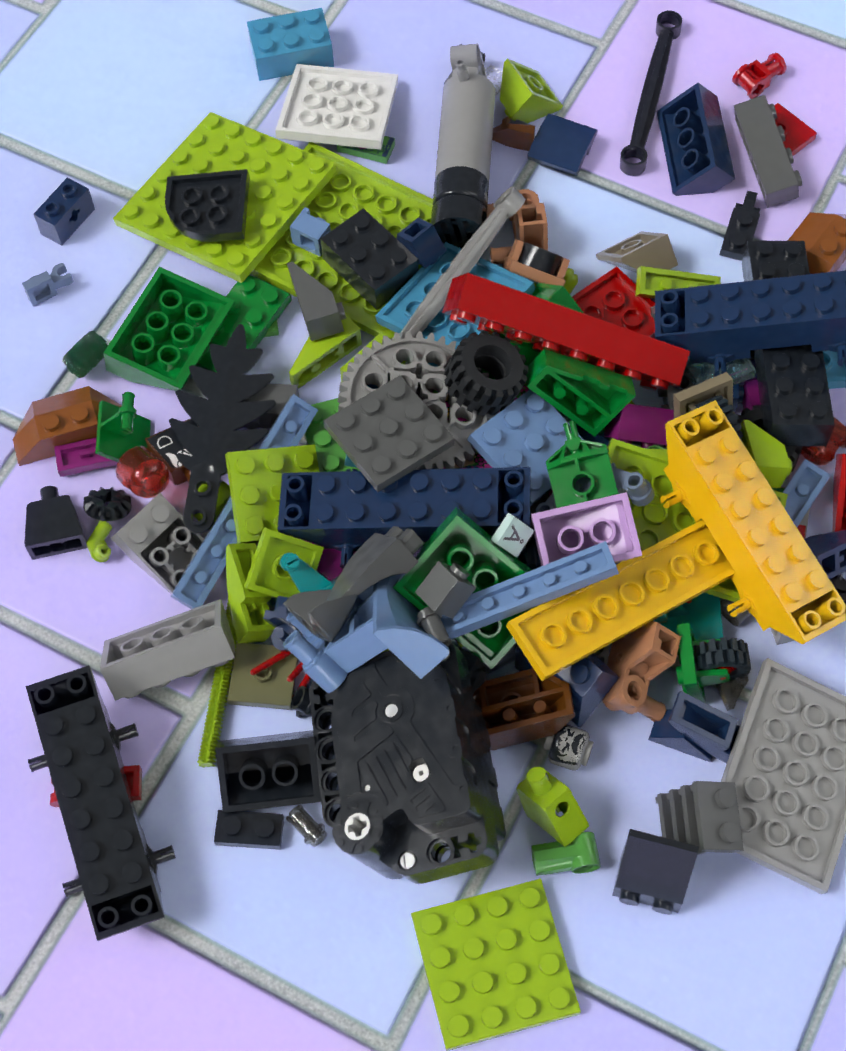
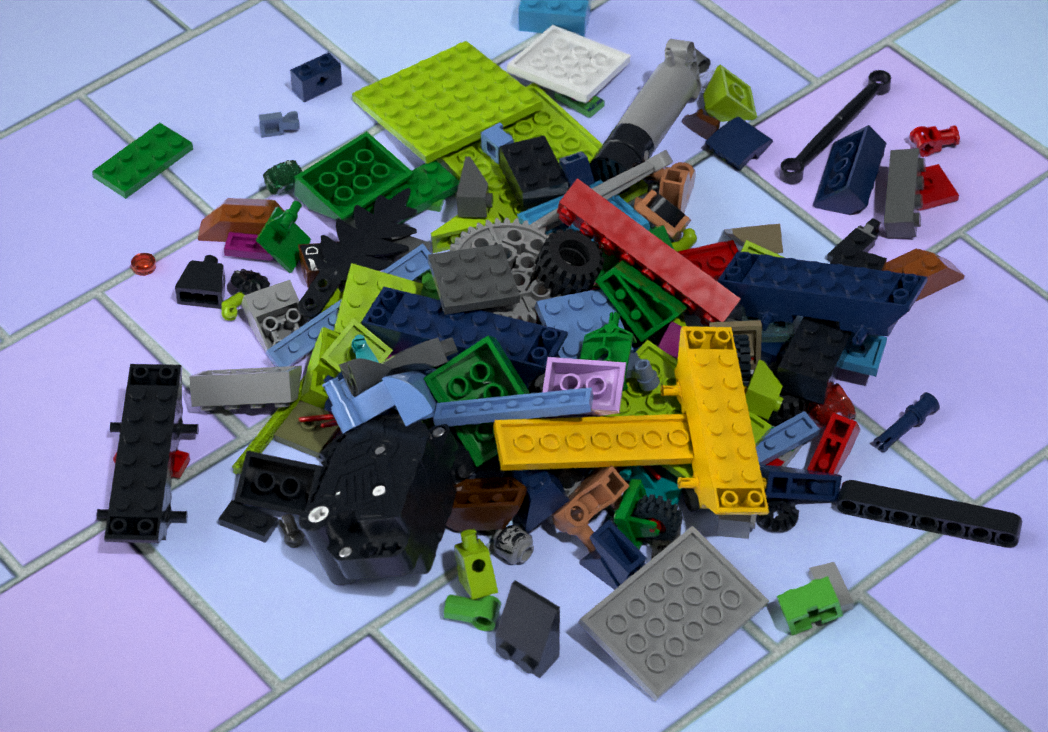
camera: 20 degrees right, 15 degrees down
clear red helmet [115,446,170,498] -> none
black plate [165,169,250,242] -> none
lime plate [411,878,581,1051] -> none
dark grey brick [415,561,476,619] -> none
dark grey pin [417,607,452,647] -> none
light aqua tile [491,513,534,558] -> none
dark grey plate [655,781,744,855] -> none

